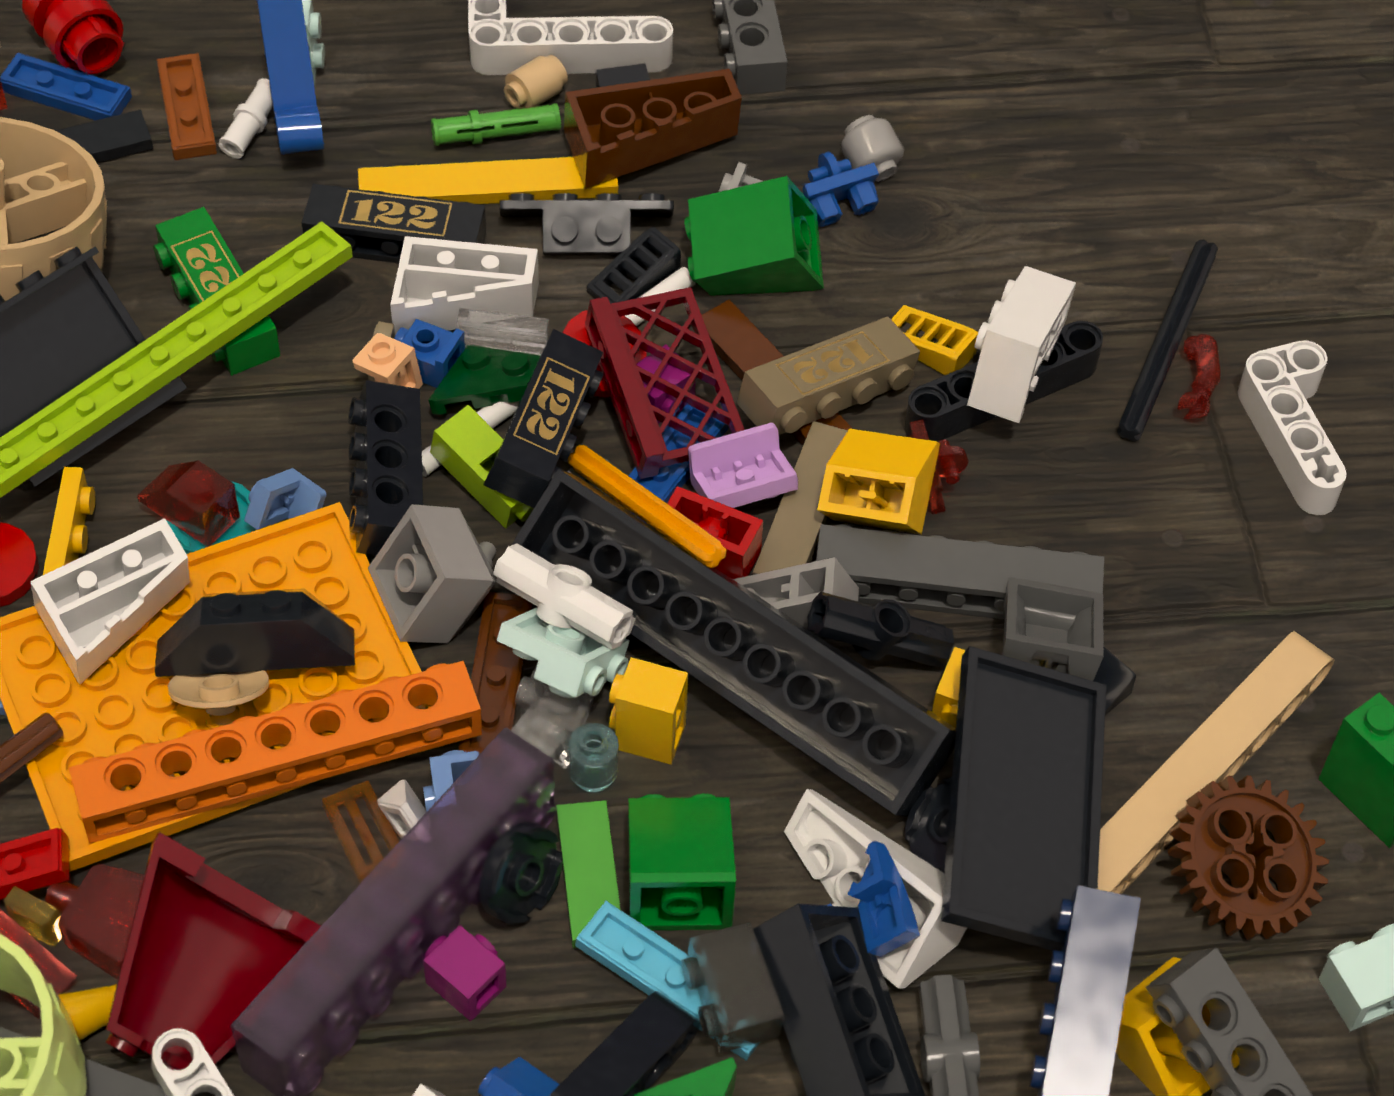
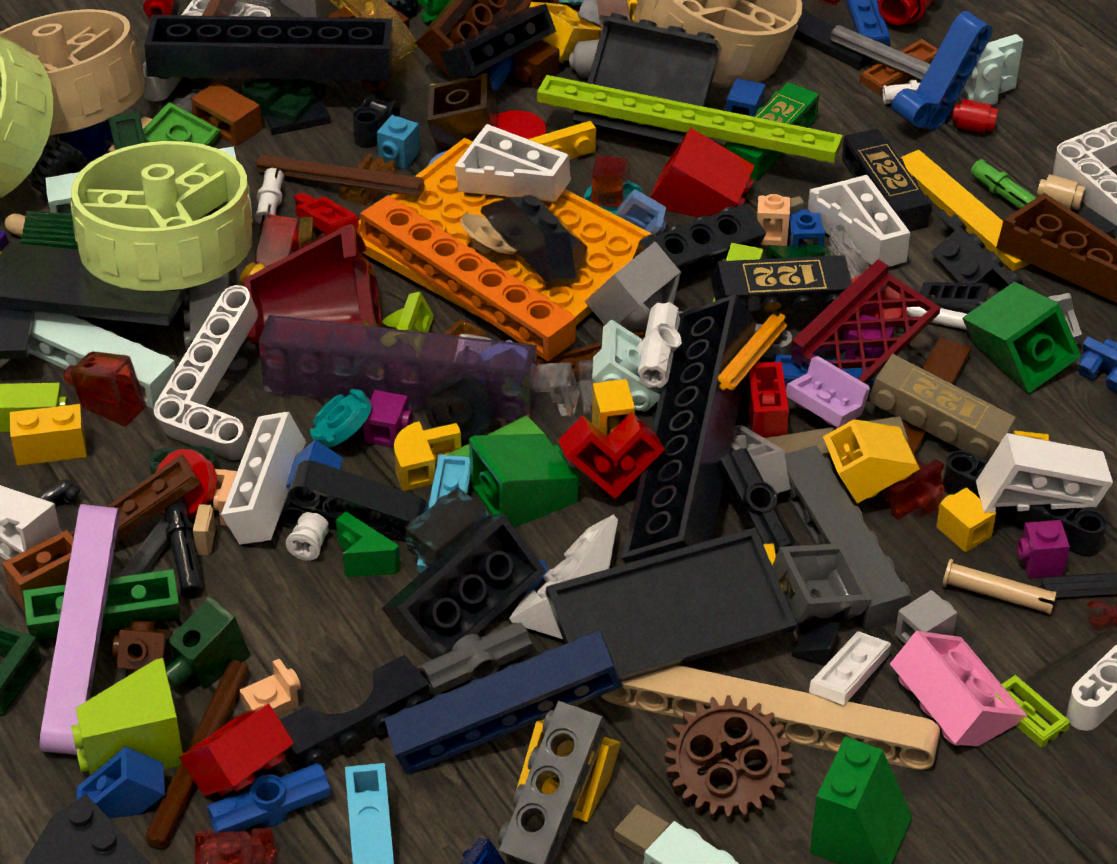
camera: 65 degrees right, 10 degrees down
clear light blue brick [568,723,619,792] -> none
blue slope [848,841,920,957] -> none
none -> teal tile [310,389,372,448]
none -> lime tile [380,292,434,362]
none -> yellow brick [394,421,461,491]
none -> red brick [558,412,665,499]
none -> dark tan tile [614,804,670,857]
none -> red slope [650,127,755,218]
none -> blue brick [726,78,766,117]
none -> white tile [809,631,891,705]
none -> flat silver axle [830,25,930,80]
none -> bright pink slope [890,631,1027,747]
none -> light grey brick [895,590,957,644]
none -> yellow brick [936,487,996,553]
none -> tan pin [942,559,1057,615]
none -> red brick [952,99,998,134]
none -> lime tile [995,675,1070,748]
none -> magenta brick [1017,520,1070,579]

